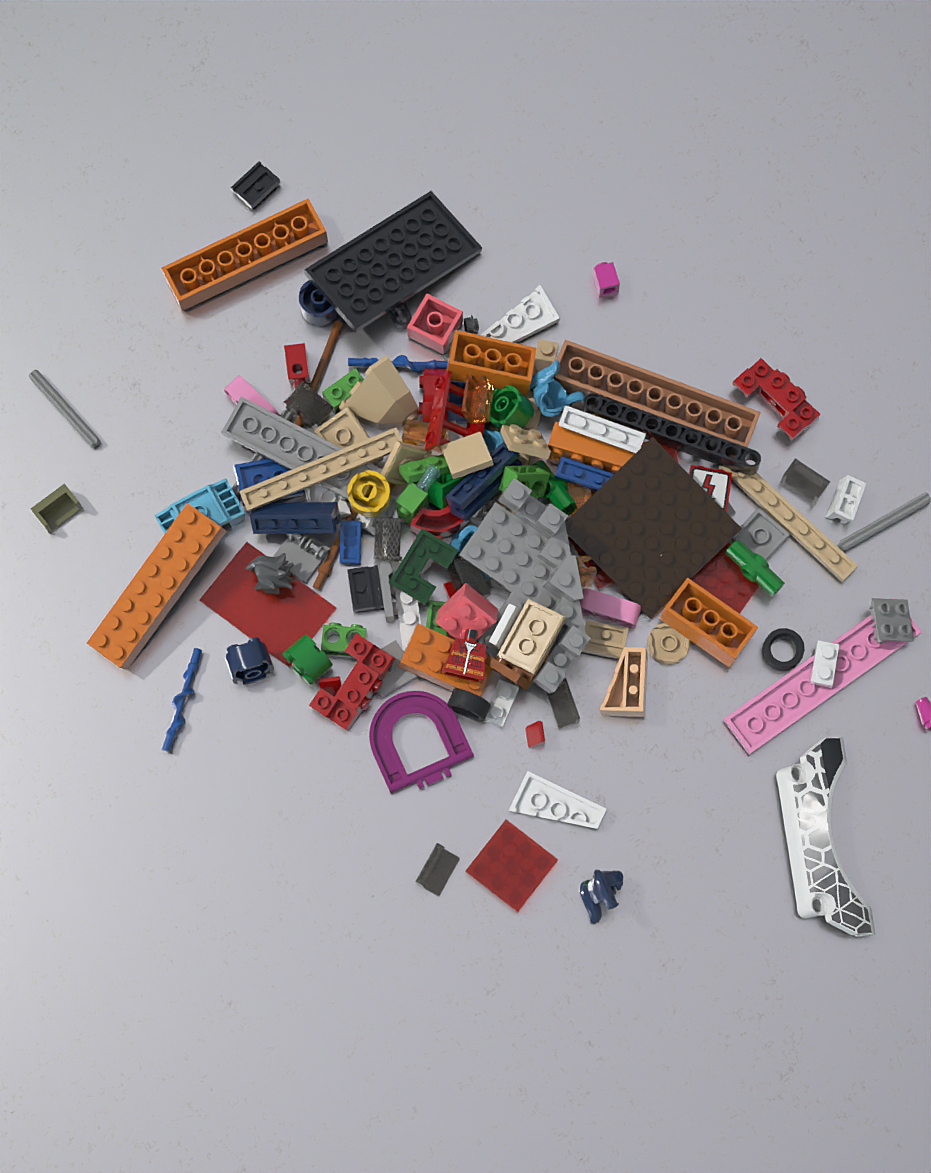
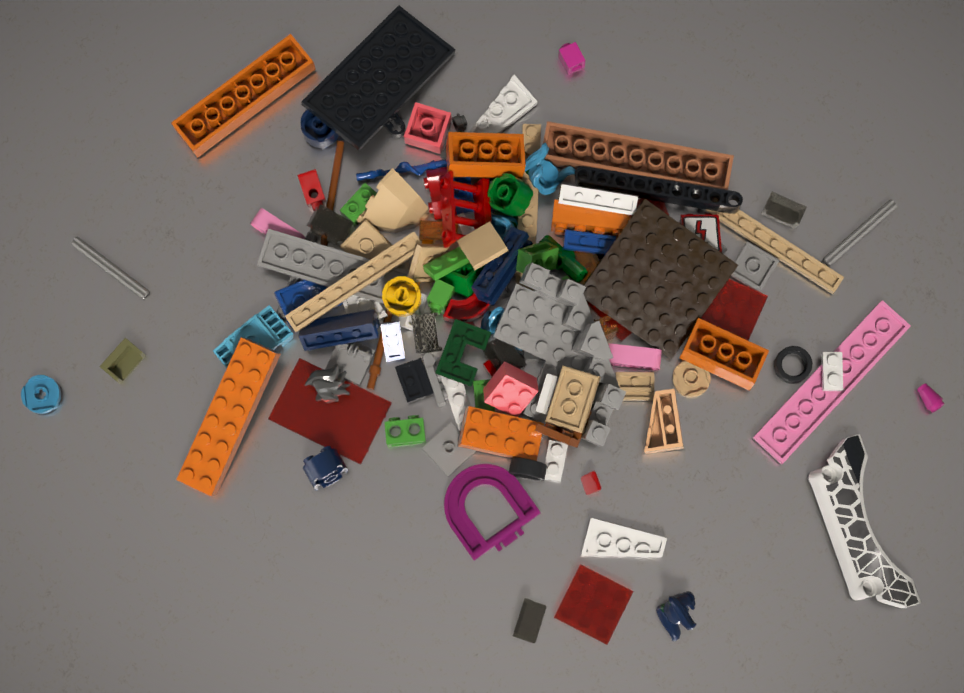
camera: 10 degrees left, 5 degrees up
blue piece [162,648,202,752] -> none
black plate [231,161,280,209] -> none
green brick [282,634,333,686] -> none
red bracket [309,633,396,731] -> none
red slope [319,676,342,696] -> none
clear light blue pin [416,464,440,492] -> none
red torso [441,629,486,683] -> none
clear orange hinge [461,375,494,423] -> none
tan plate [500,424,551,459] -> none
clear smoke panel [545,678,580,730] -> none
green piece [725,539,785,597] -> none
red bracket [732,358,820,441] -> none
white hinge [826,475,866,524] -> none
light grey hinge [869,598,914,644] -> none

